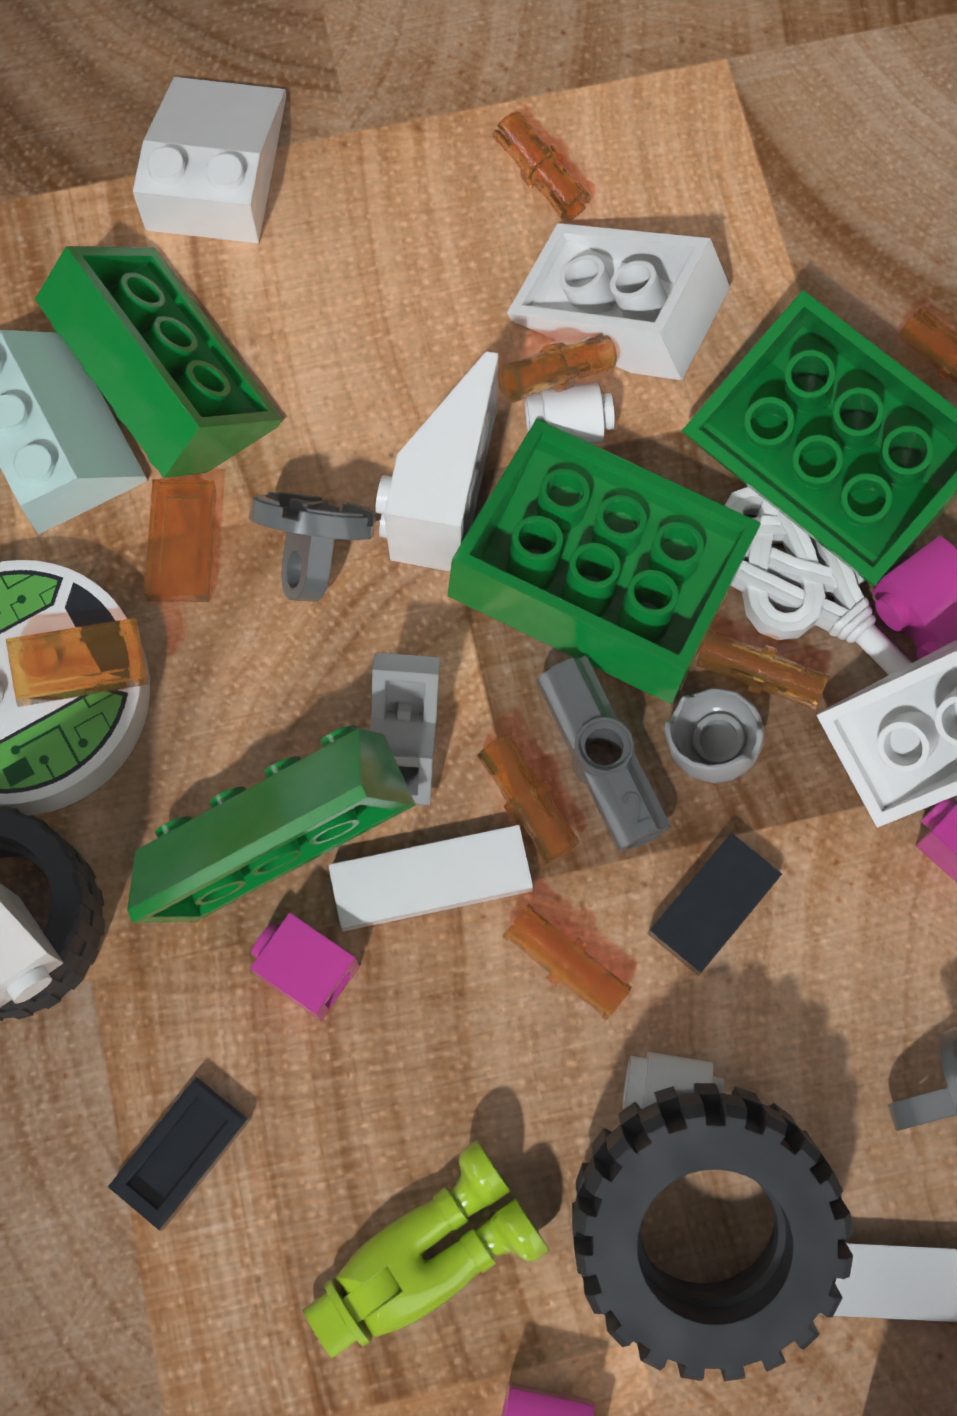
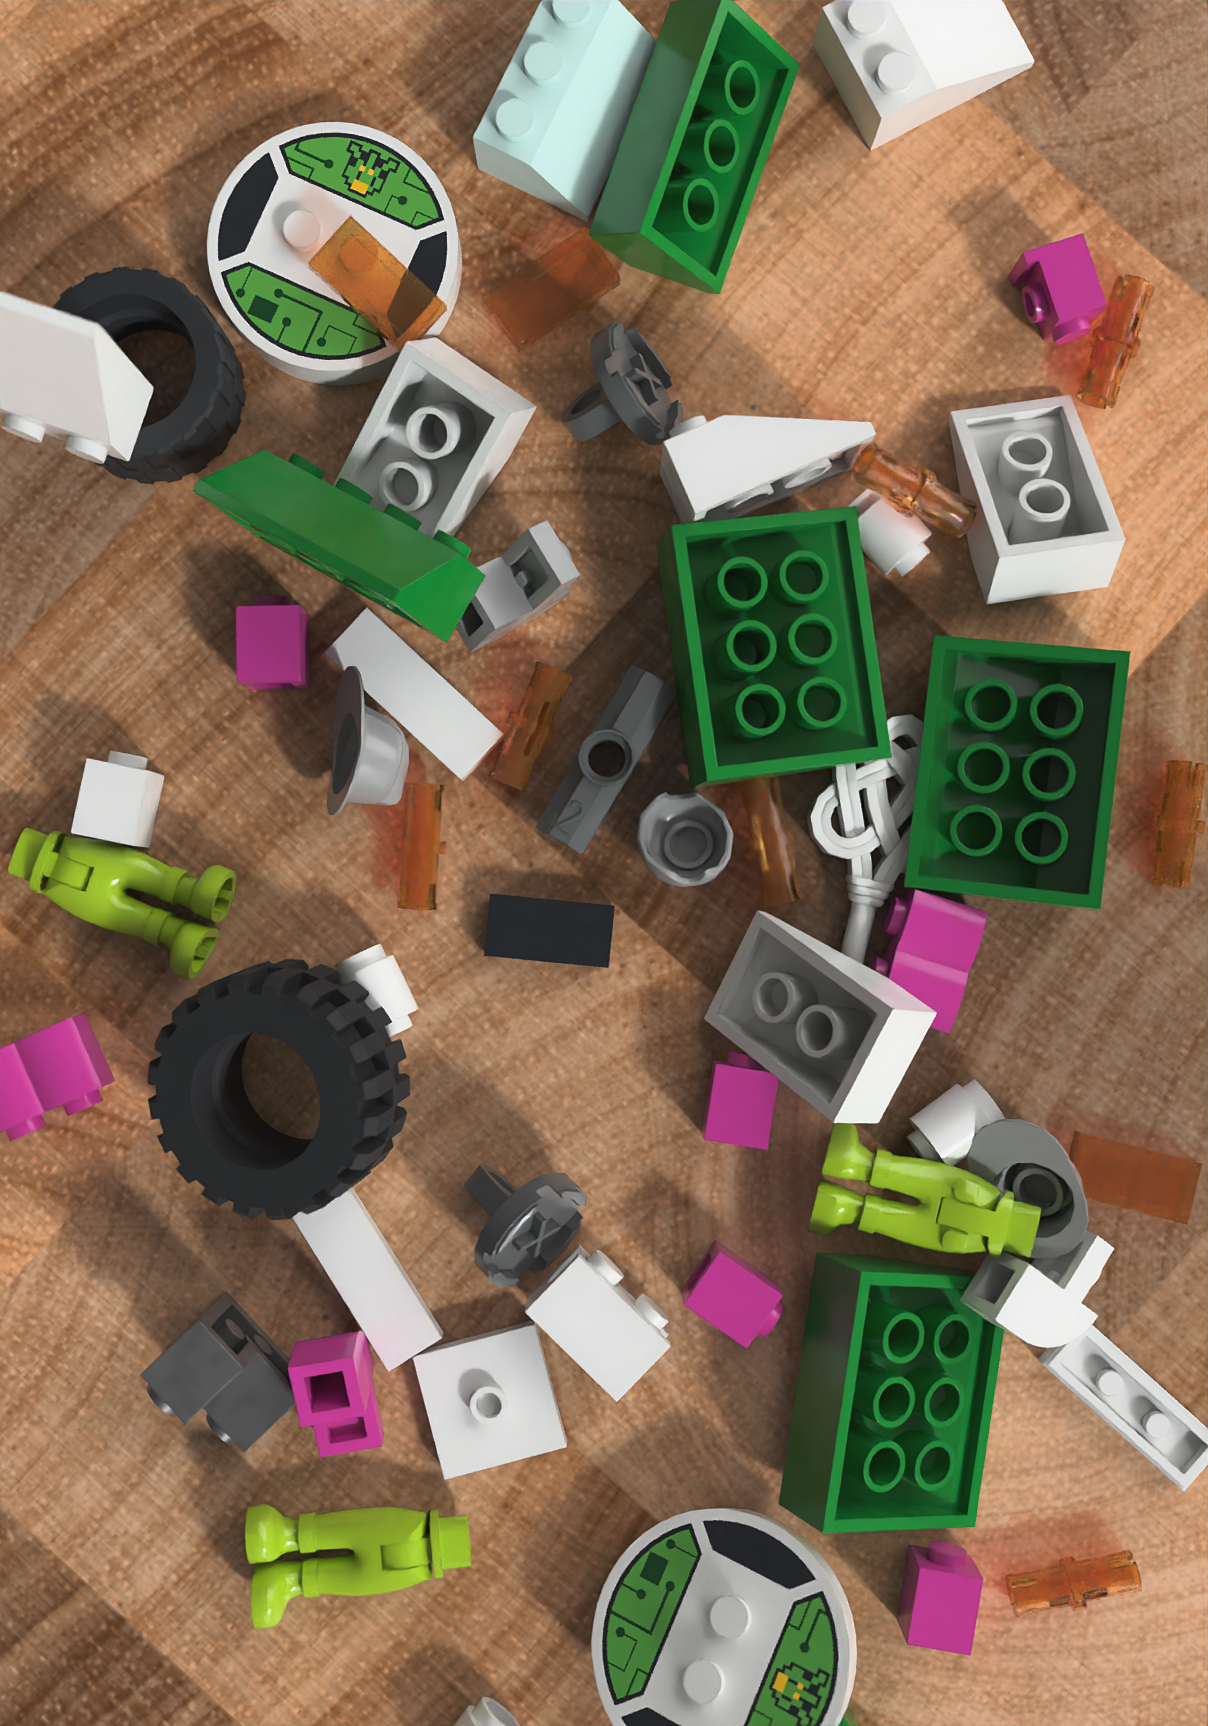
camera: 55 degrees right, 15 degrees up
black tile [108,1077,250,1231] -> none
none -> white brick [71,751,165,848]
none -> light grey piece [327,666,409,816]
none -> white slope [333,338,537,539]
none -> dark pink brick [1009,233,1107,345]

